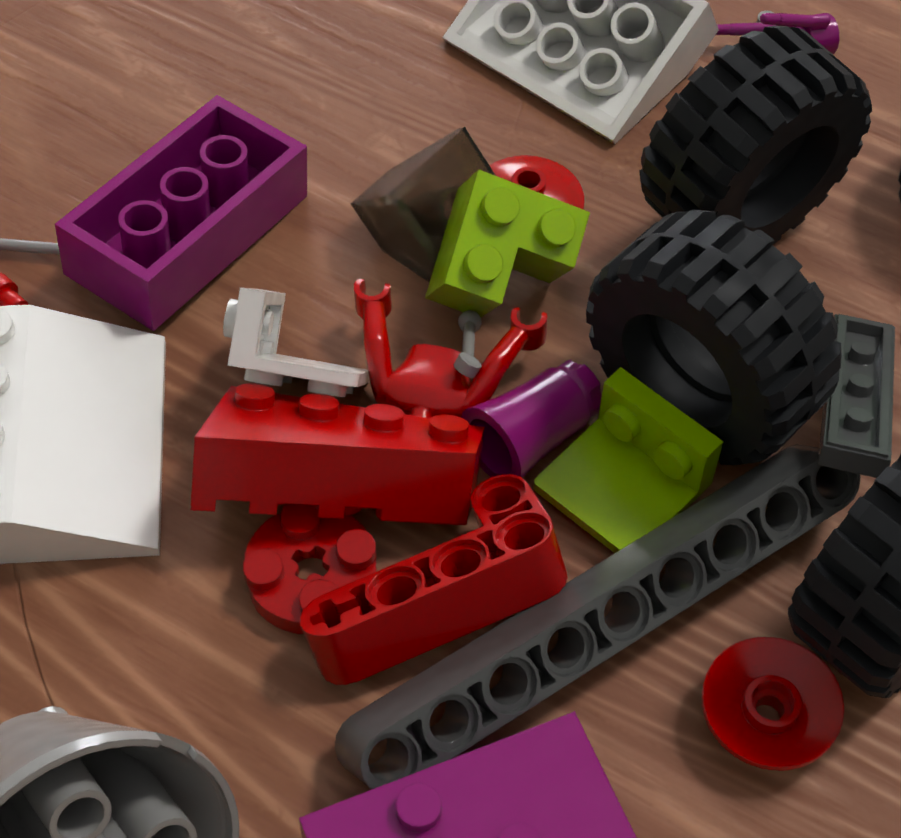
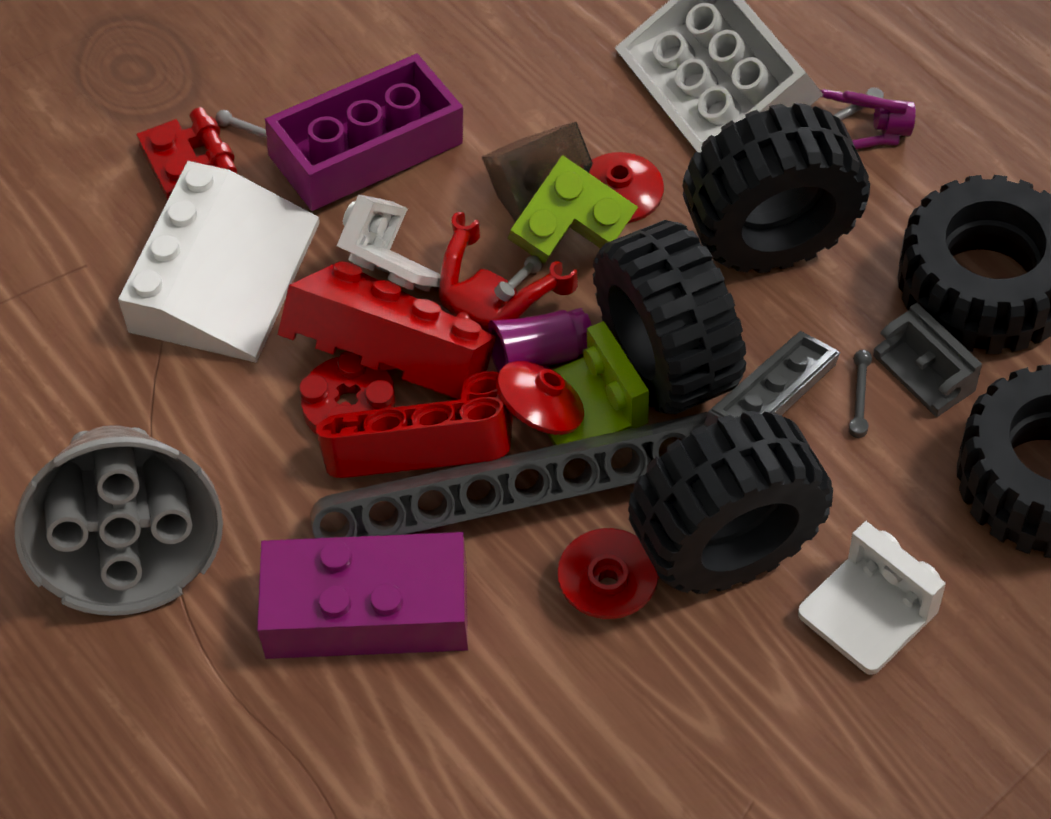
camera: 25 degrees right, 0 degrees up
none -> red dish [496,361,584,435]

